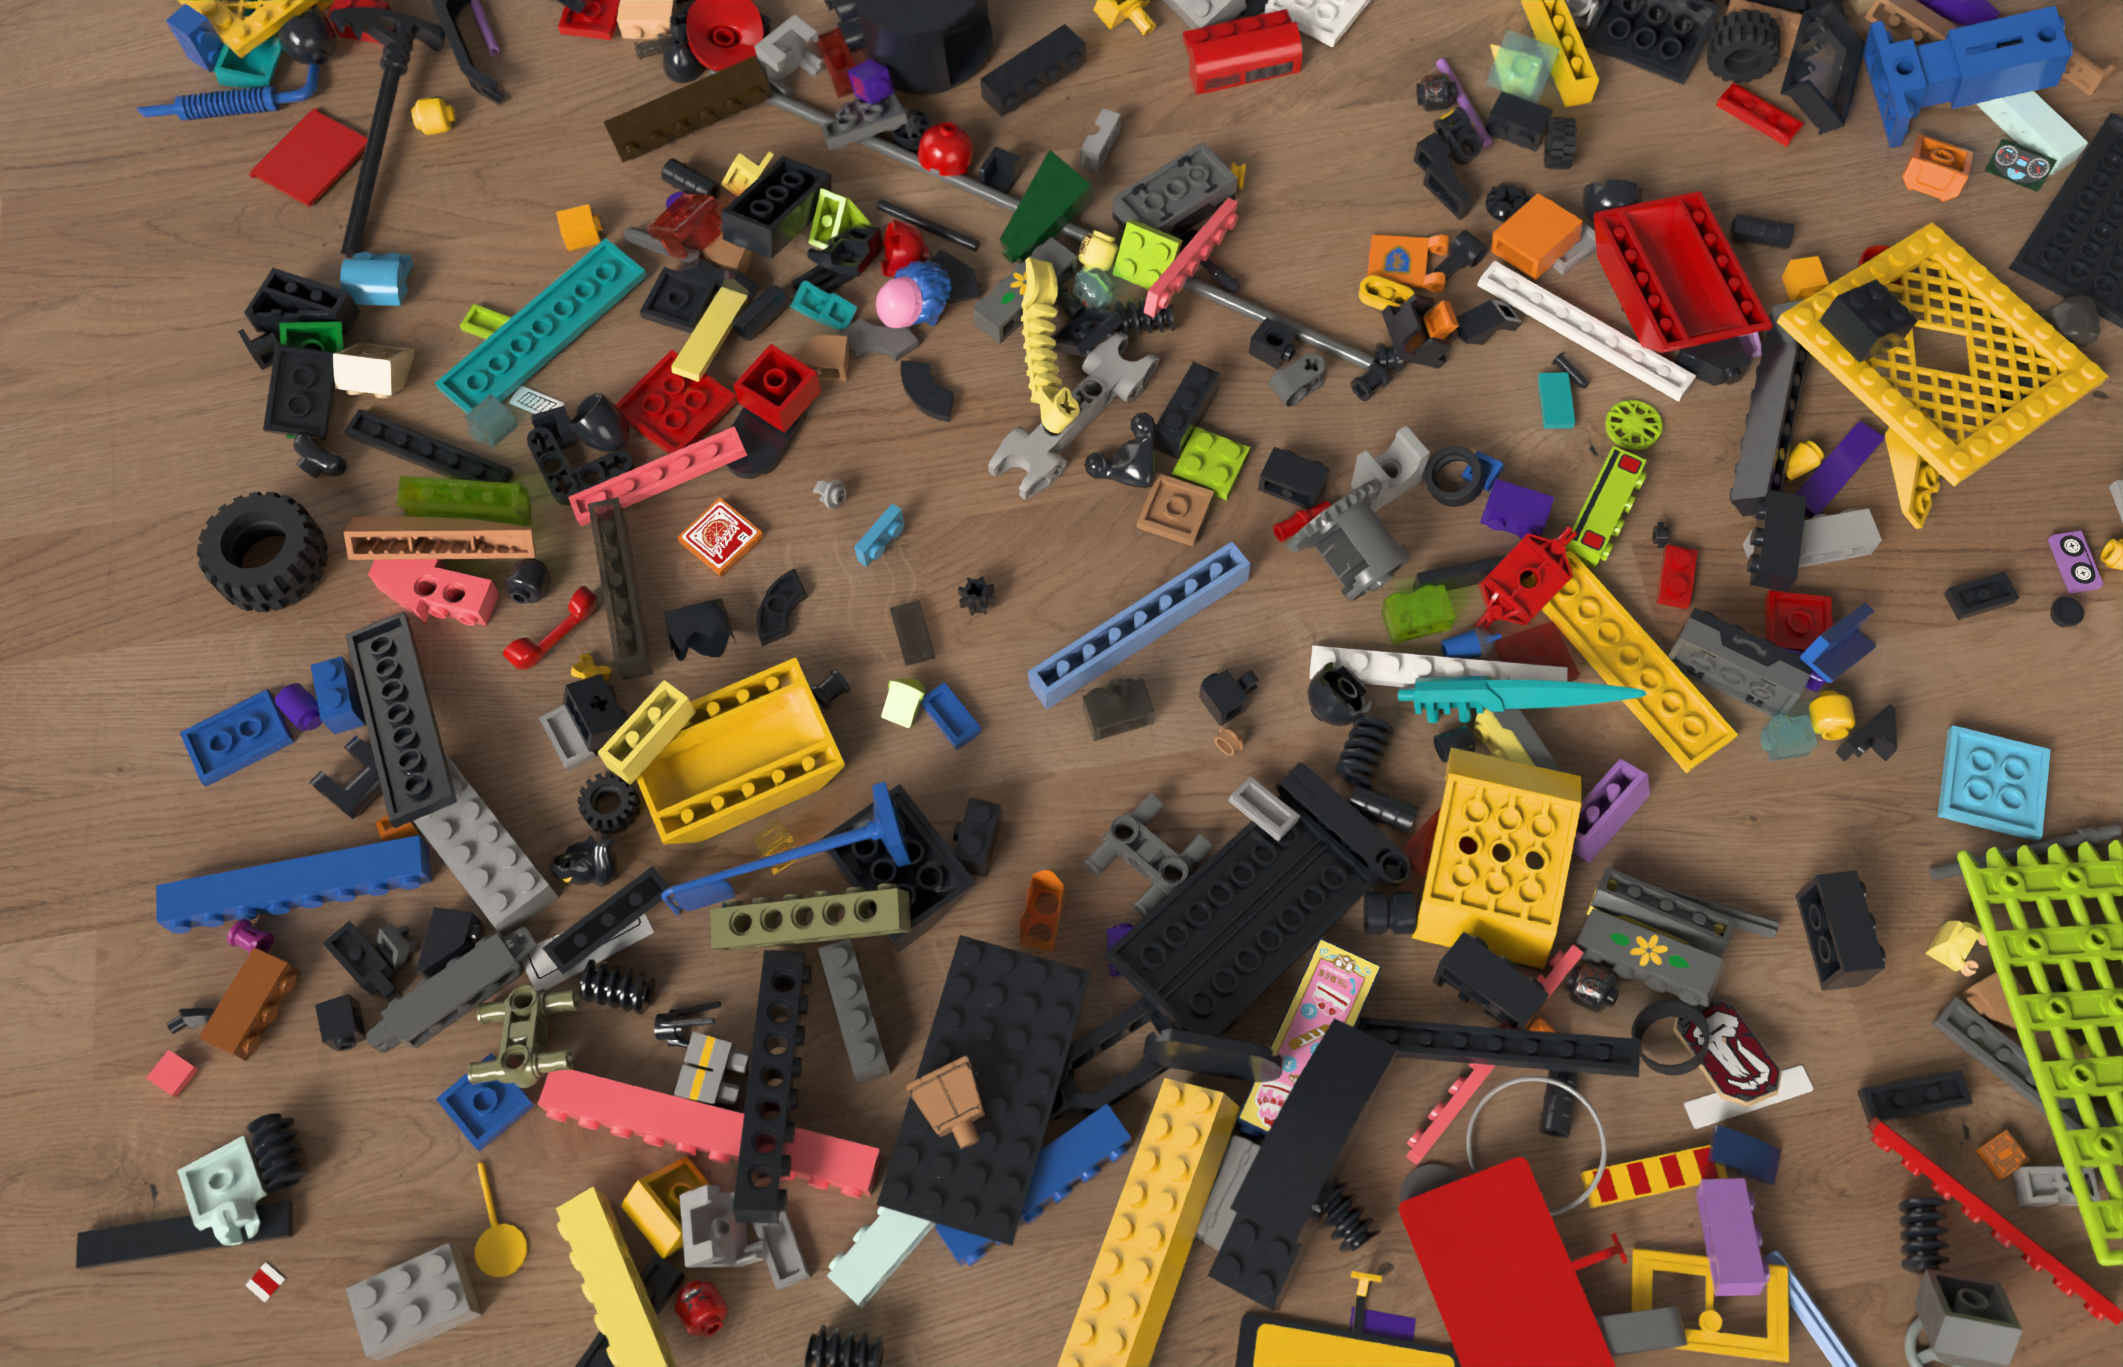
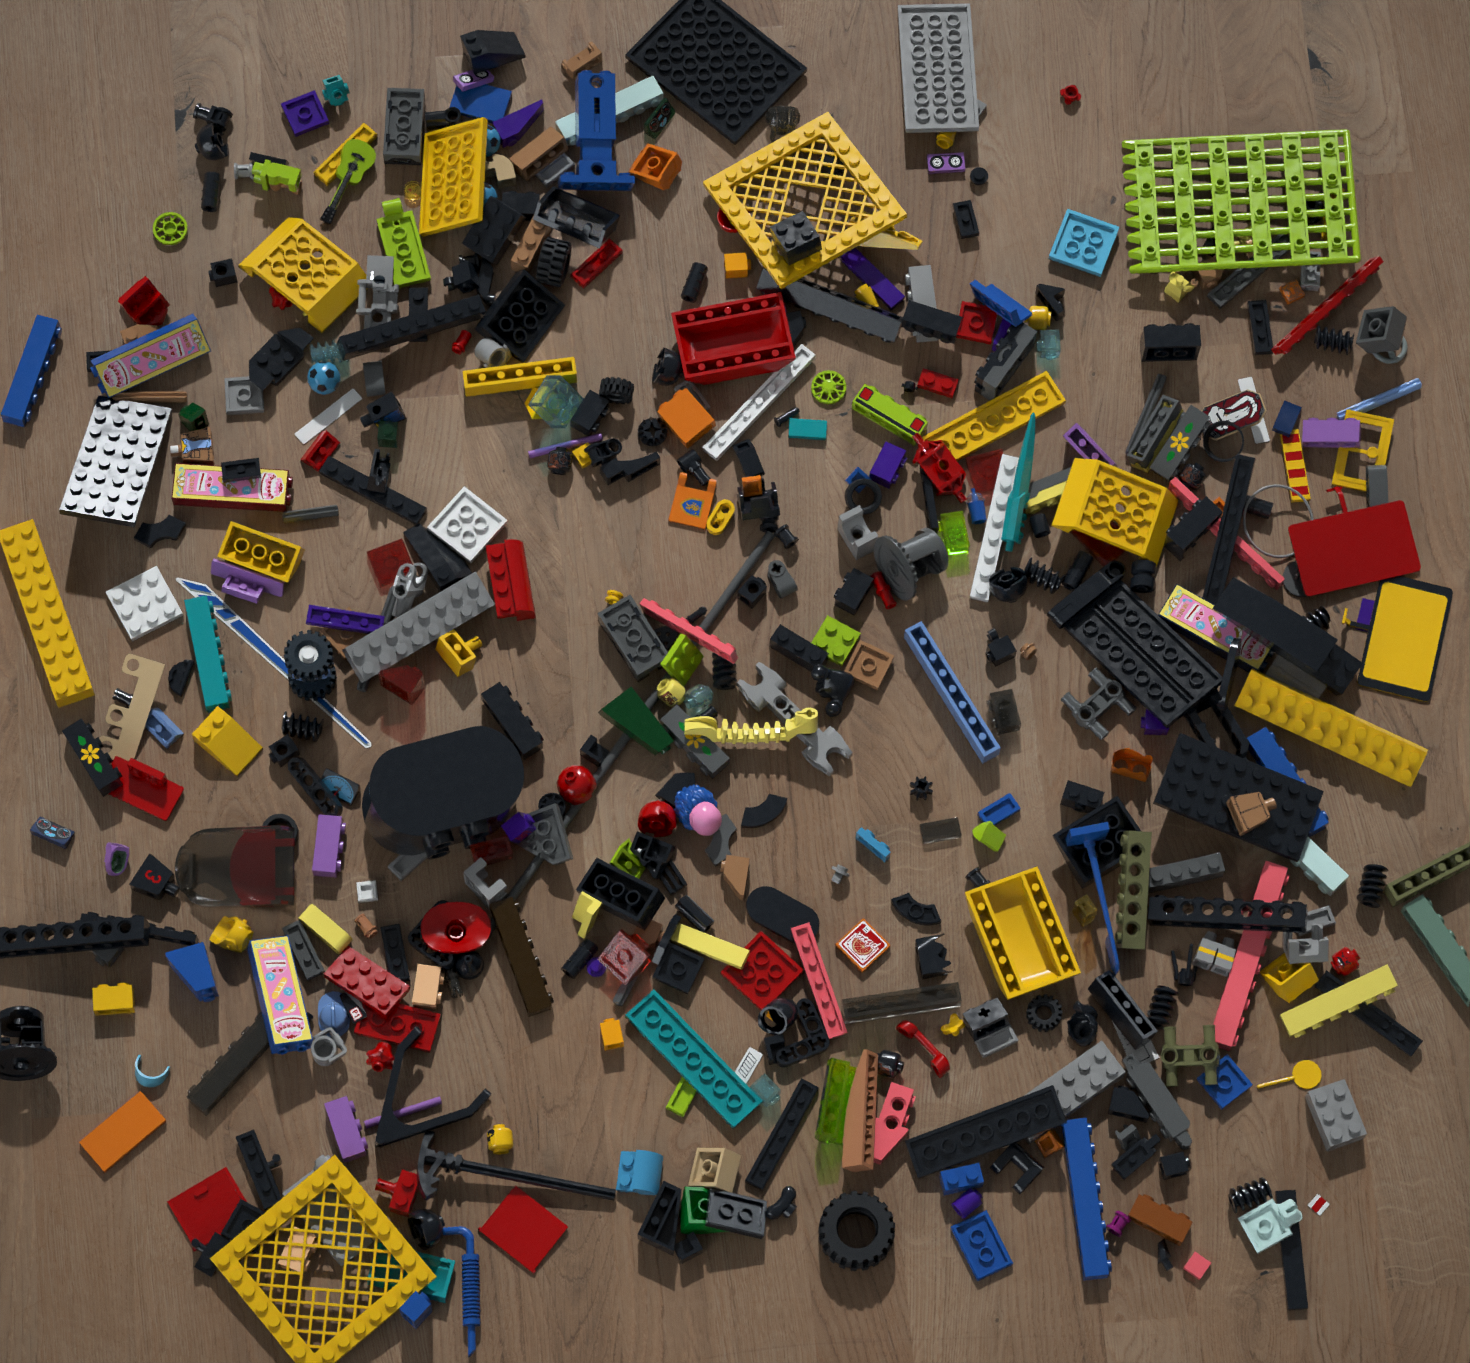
camera: 90 degrees left, 5 degrees up
light yellow brick [598,680,695,785] -> none
red brick [733,344,822,433] -> none
teal slope [790,280,858,331] -> none
black bar [876,199,980,252] -> none
black plate [1050,308,1124,356] -> none
light grey piece [1081,108,1121,173] -> none
light grey tile [1228,776,1300,842] -> none
dark grey bar [1929,824,2122,881] -> none

